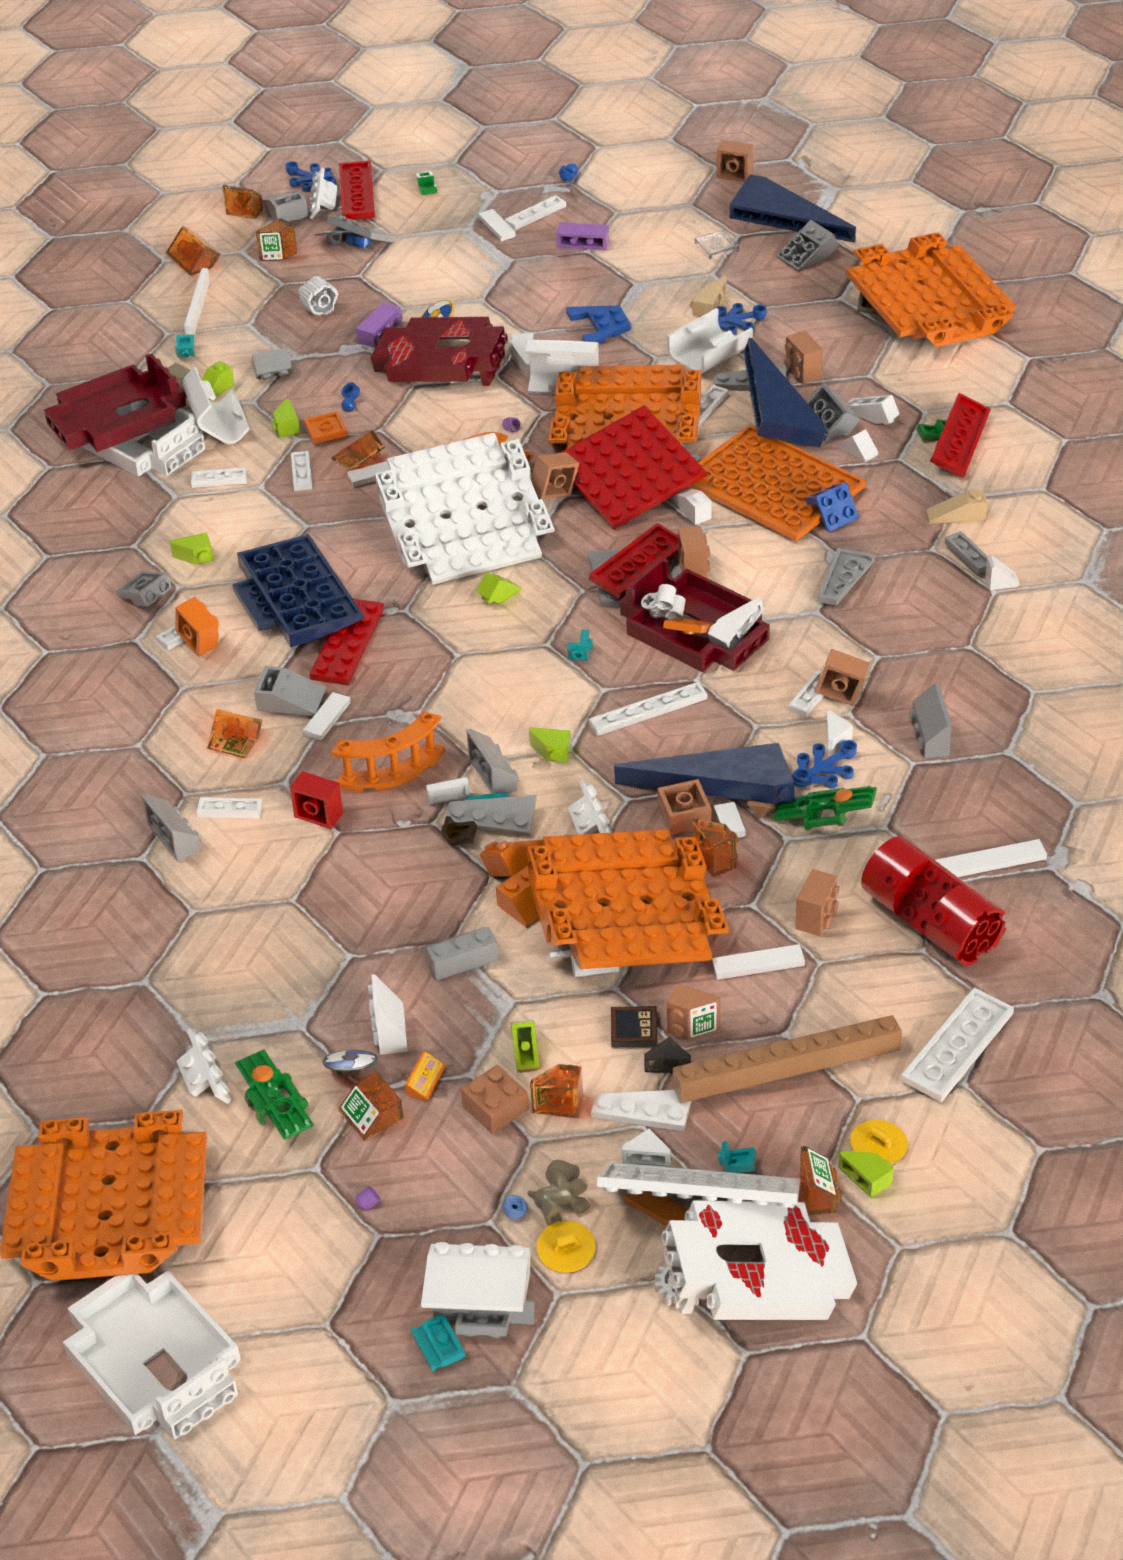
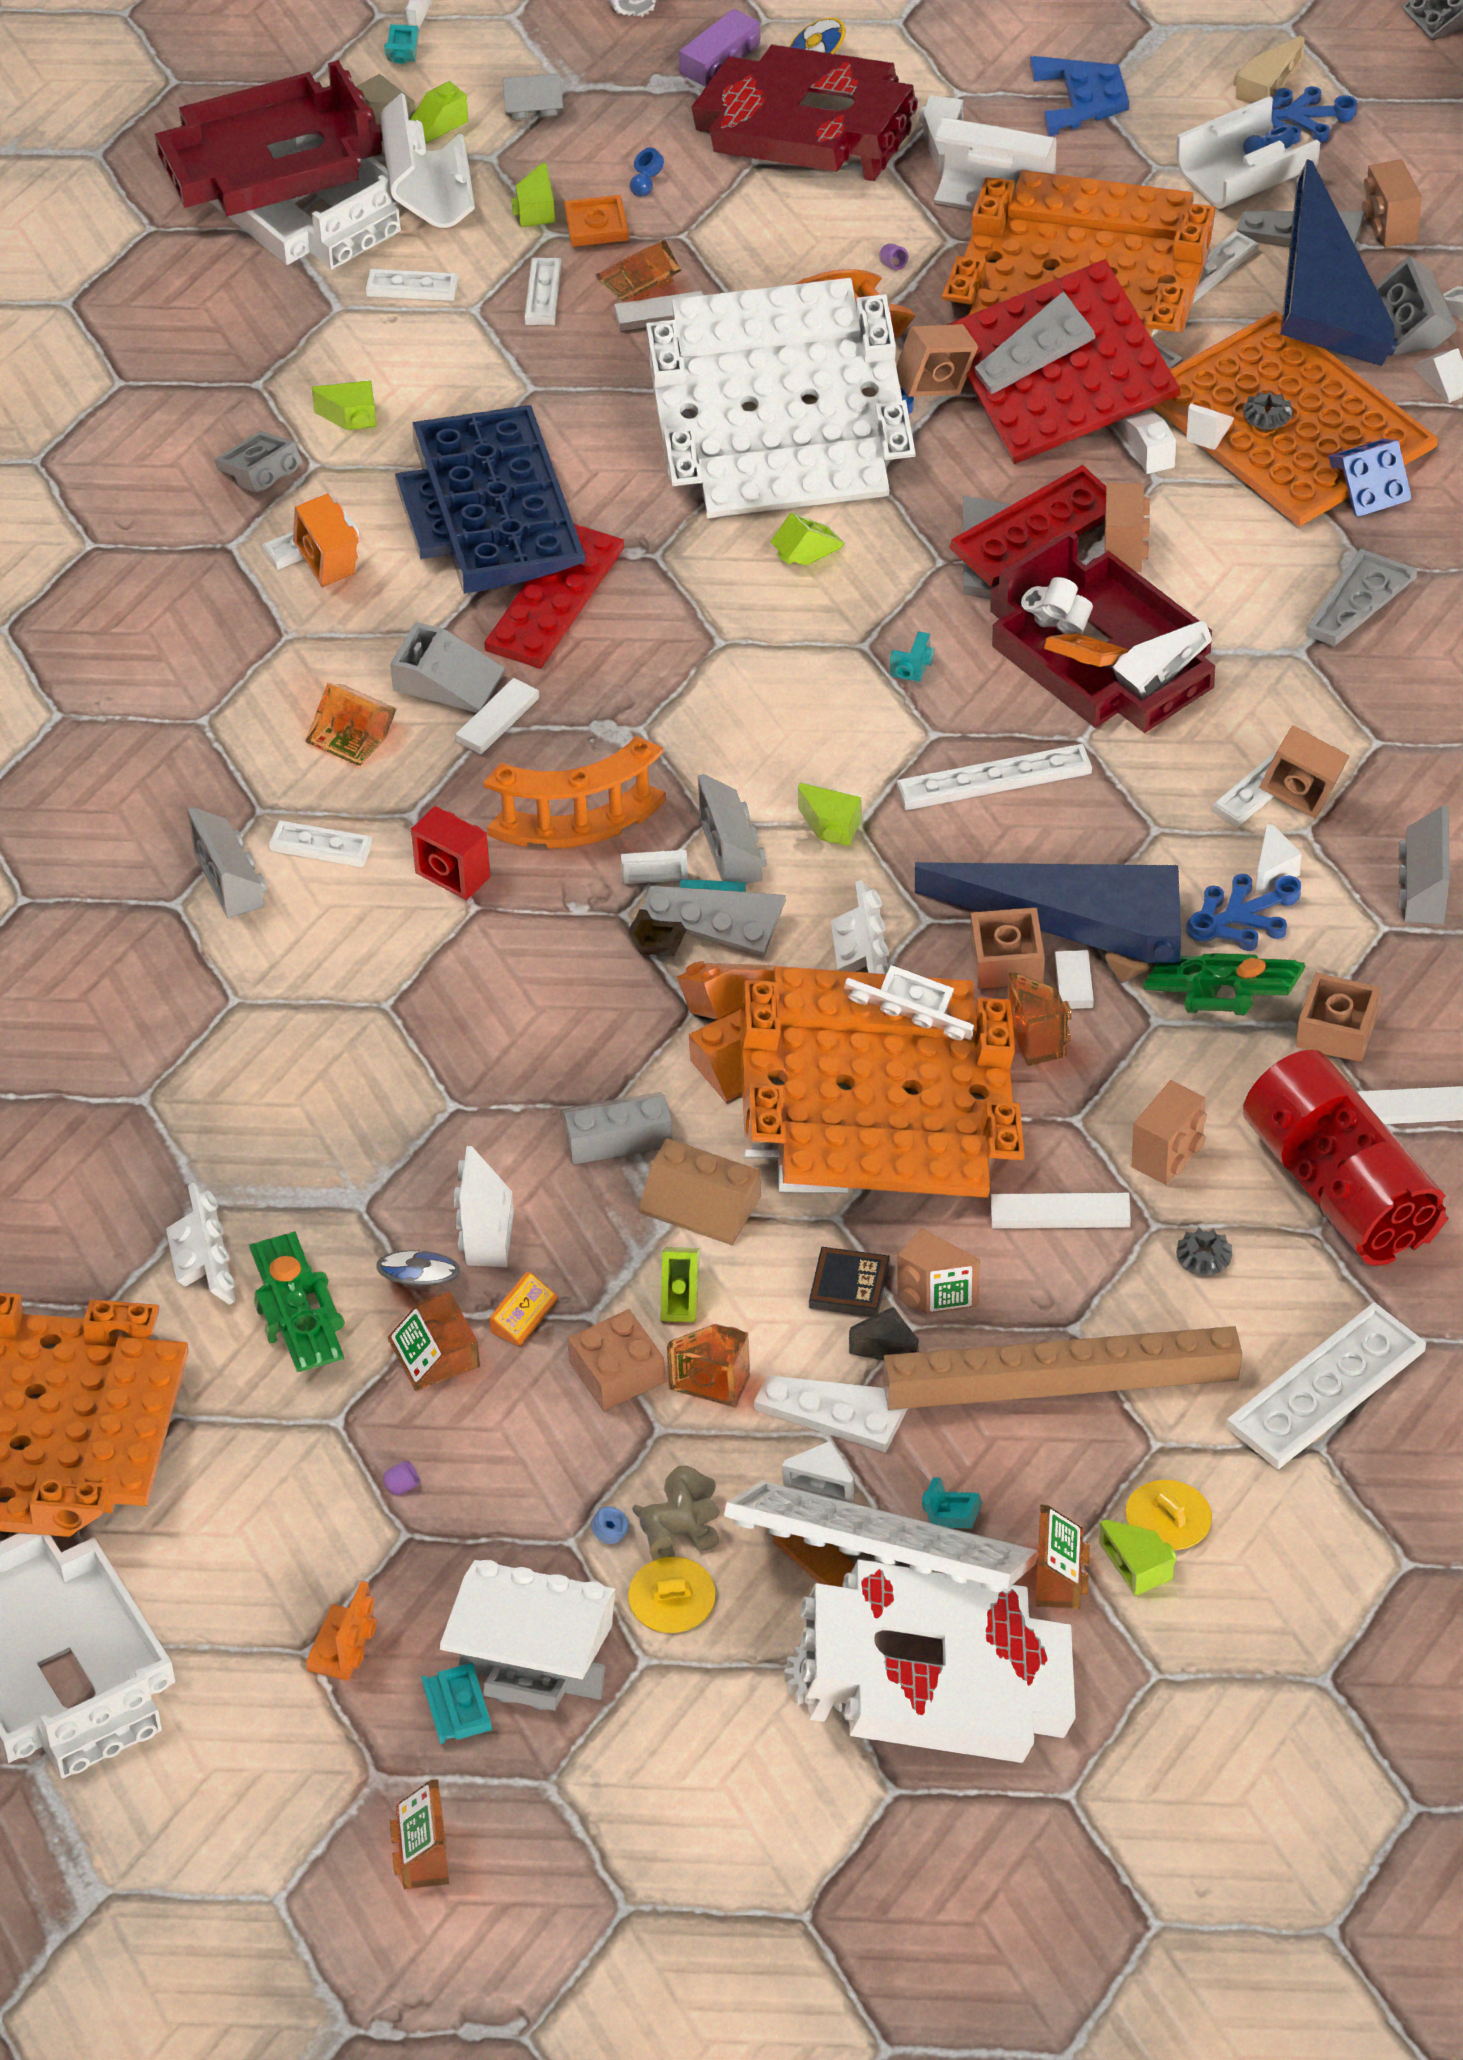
camera: 10 degrees right, 5 degrees up
none -> orange bracket [306,1580,377,1681]
none -> clear orange slope [390,1779,449,1889]
none -> medium nougat slope [639,1138,761,1245]
none -> white bracket [844,965,974,1040]
none -> light grey wing [975,292,1095,395]
none -> dark grey gear [1176,1227,1232,1275]
none -> white slope [1187,403,1234,450]
none -> blue plate [1243,125,1296,155]
none -> dark grey gear [1243,391,1292,429]
none -> nougat brick [1296,972,1381,1063]

